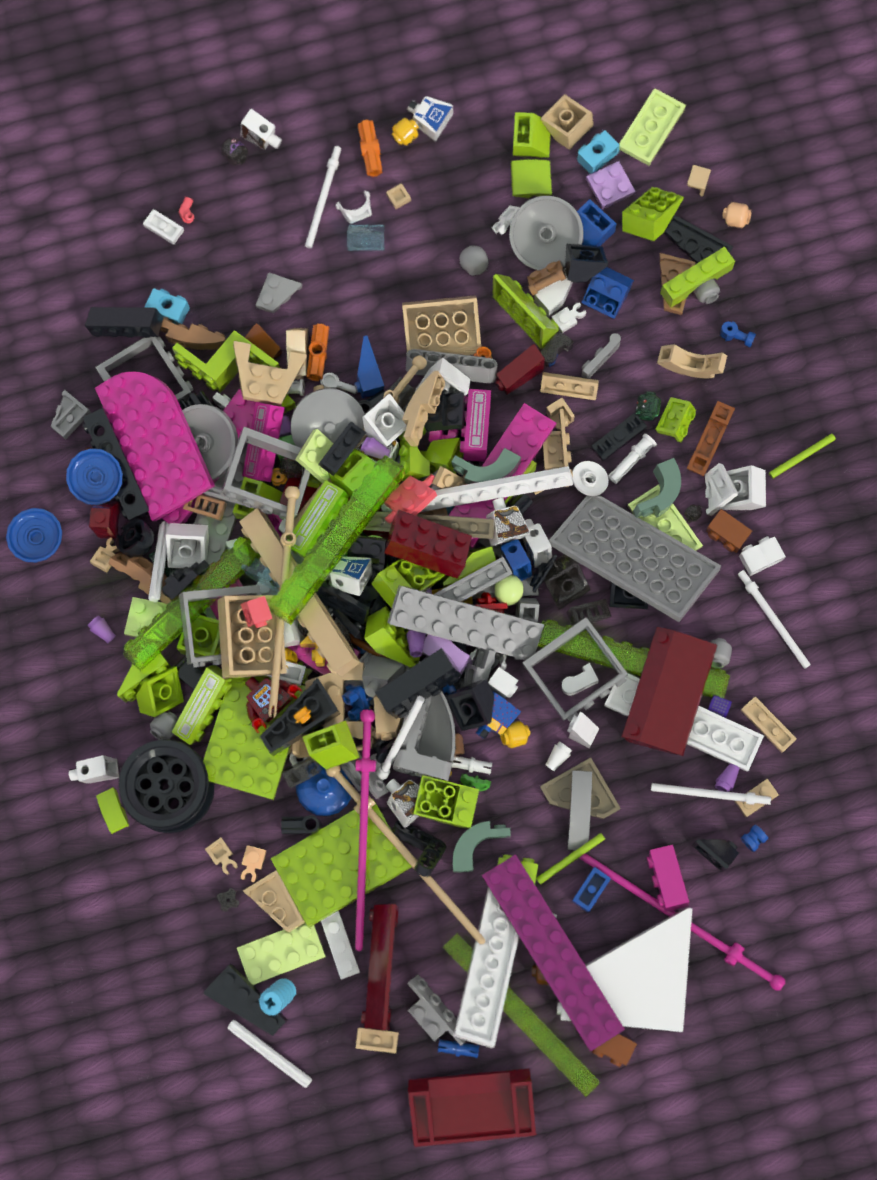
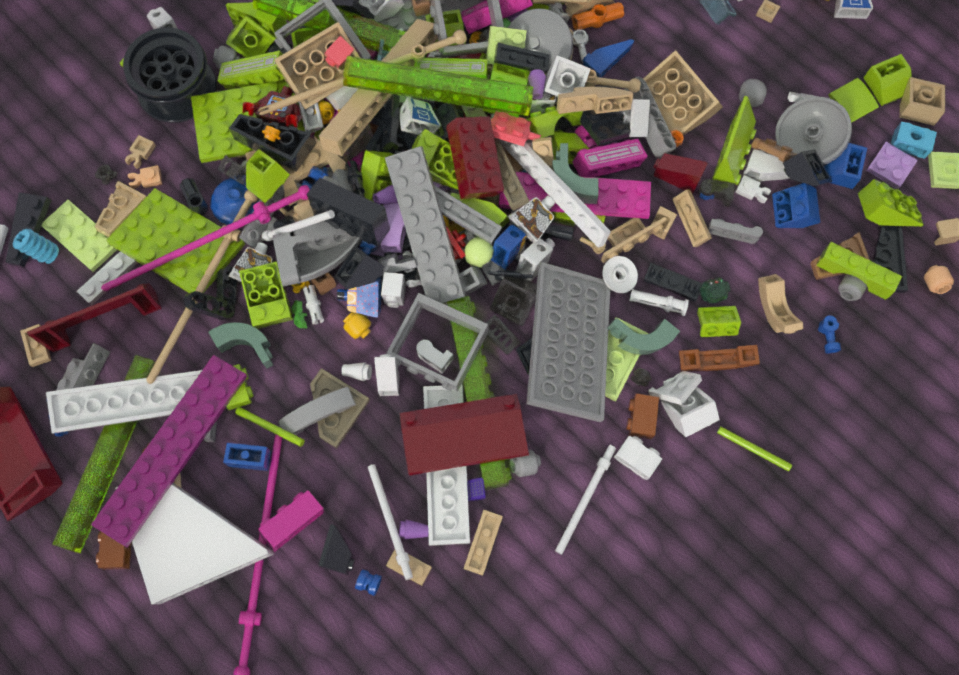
camera: 55 degrees right, 5 degrees down
none -> black pin [345,160,365,195]

